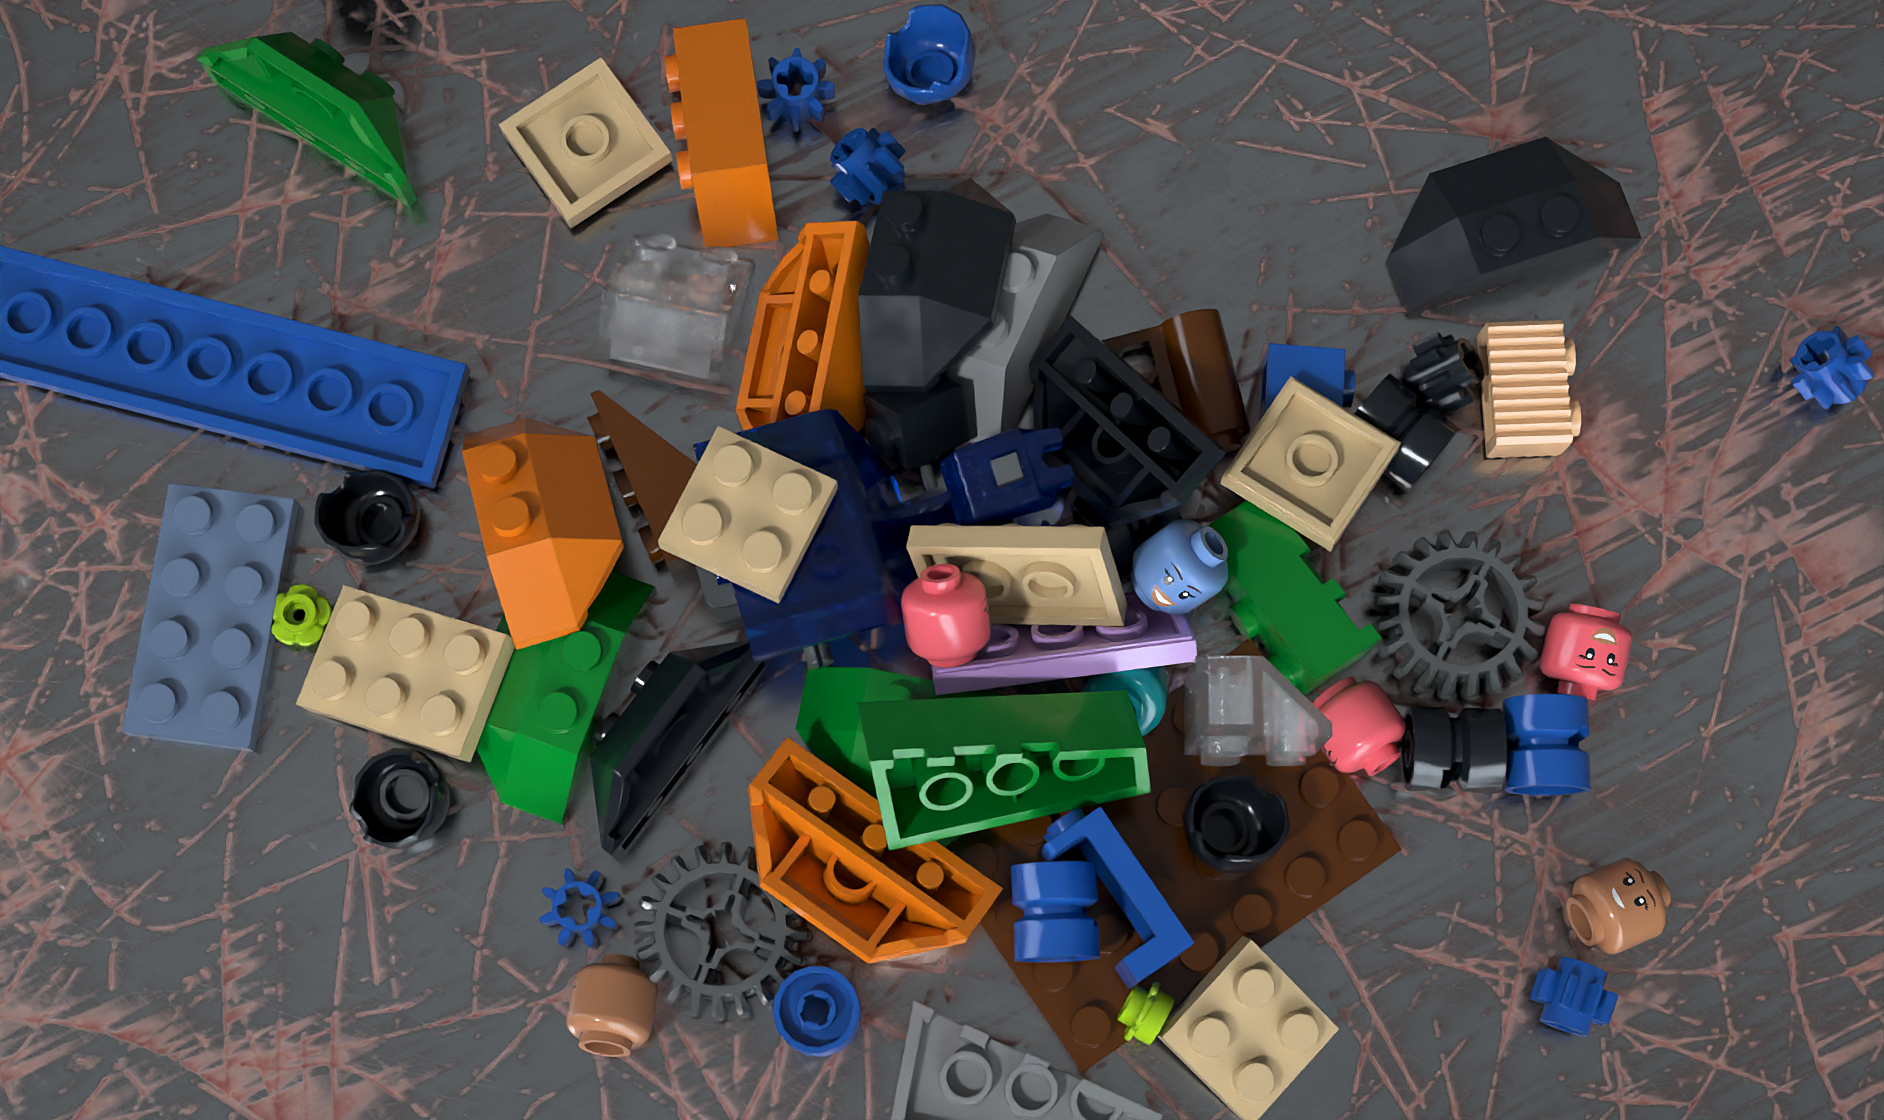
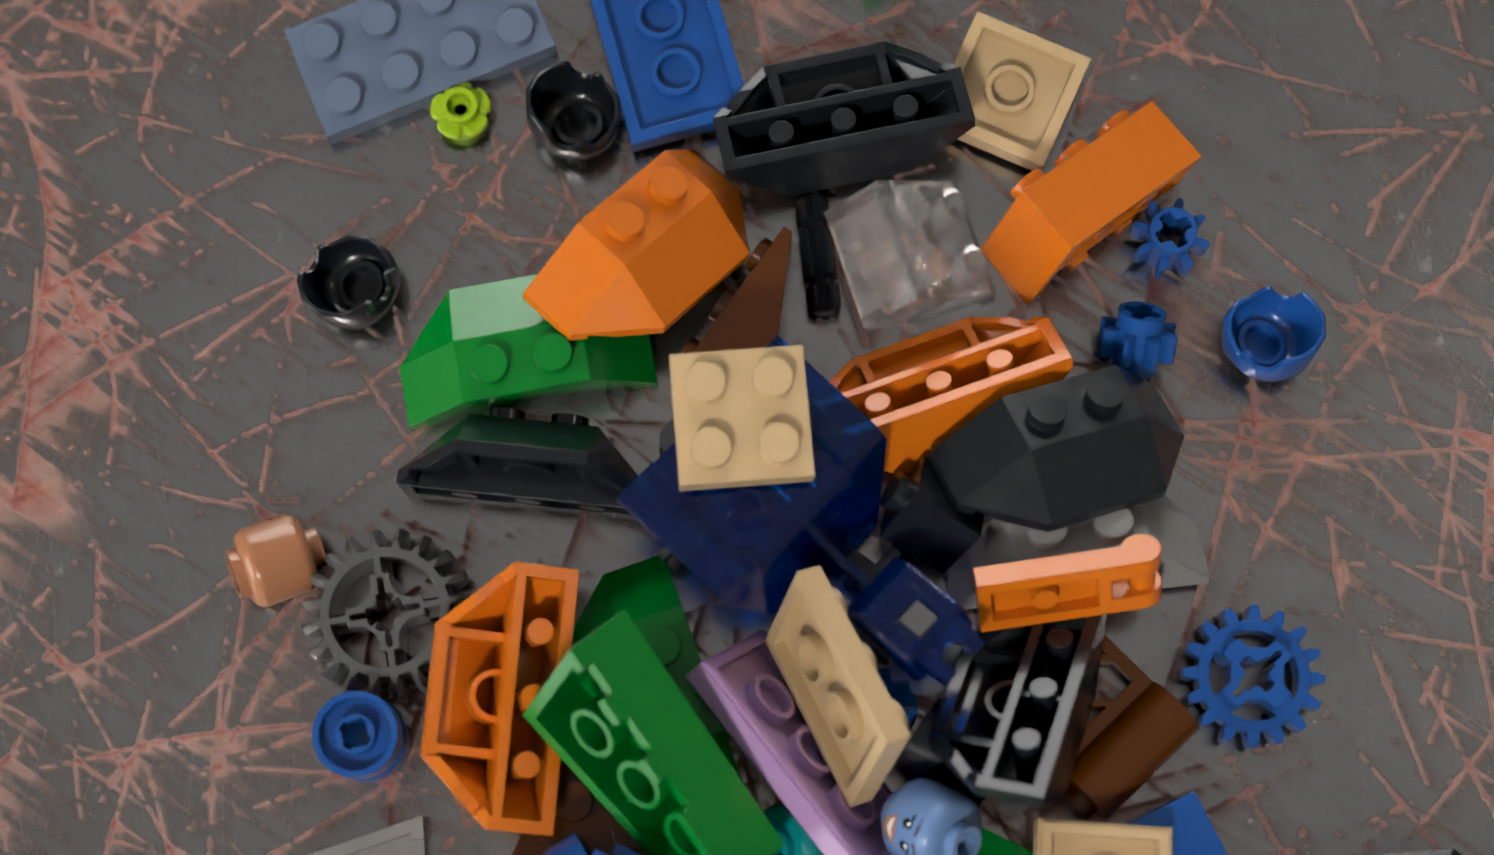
camera: 65 degrees right, 0 degrees up
tan plate [296,585,515,762] -> none
blue gear [539,868,622,949] -> none
coral head [901,564,991,668] -> none
none -> black wedge [713,41,975,196]
none -> black axle [795,194,841,317]
none -> orange plate [973,534,1162,633]
none -> blue gear [1177,605,1326,749]

